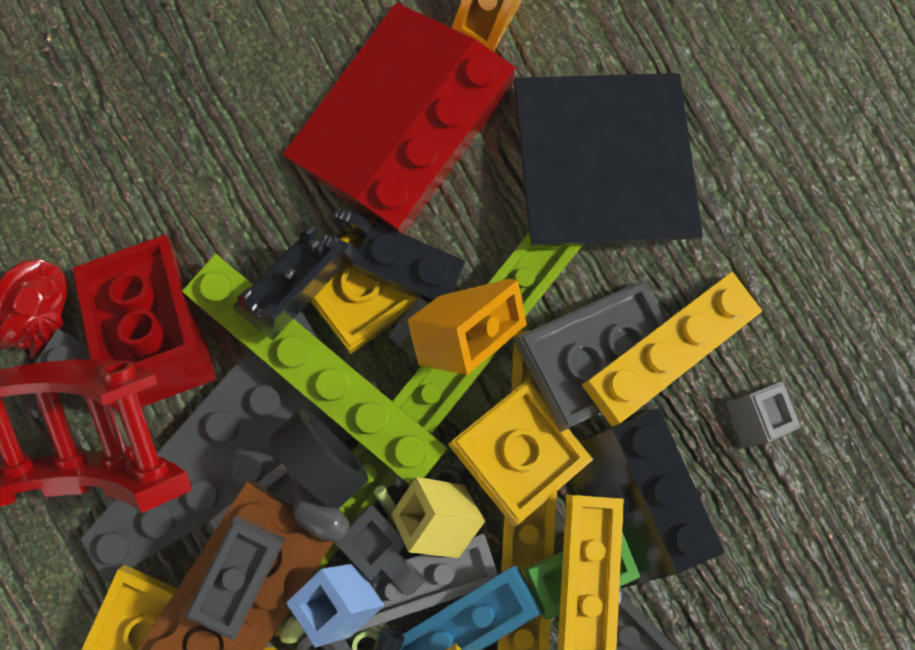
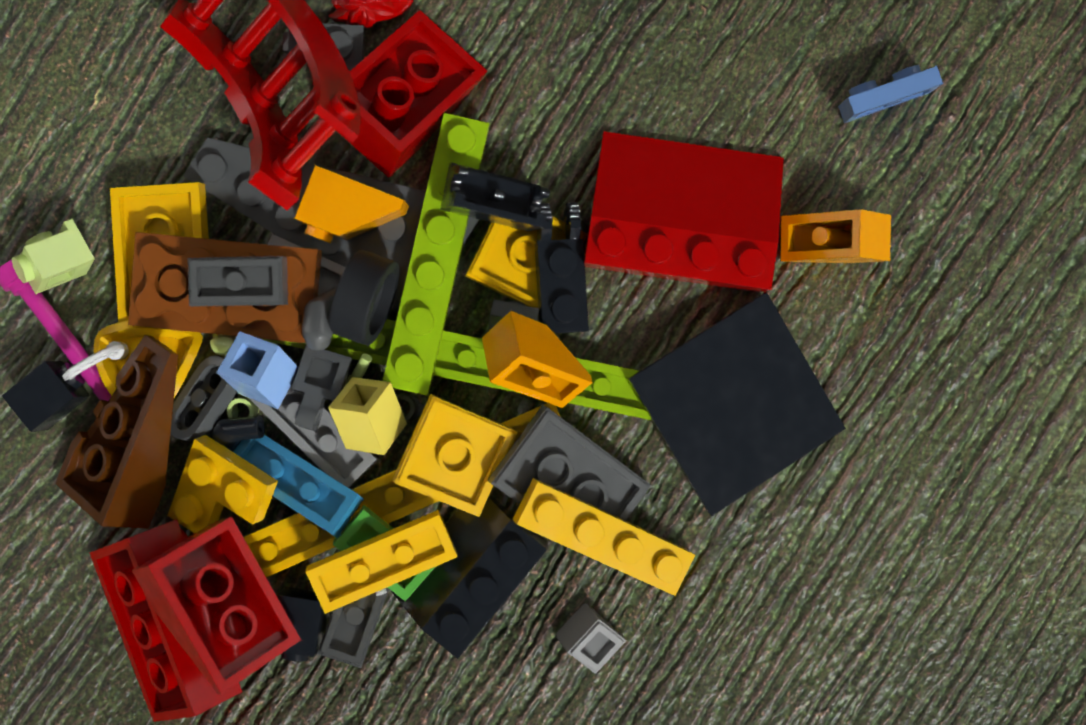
camera: 60 degrees right, 5 degrees up
none -> light orange slope [294,165,409,244]

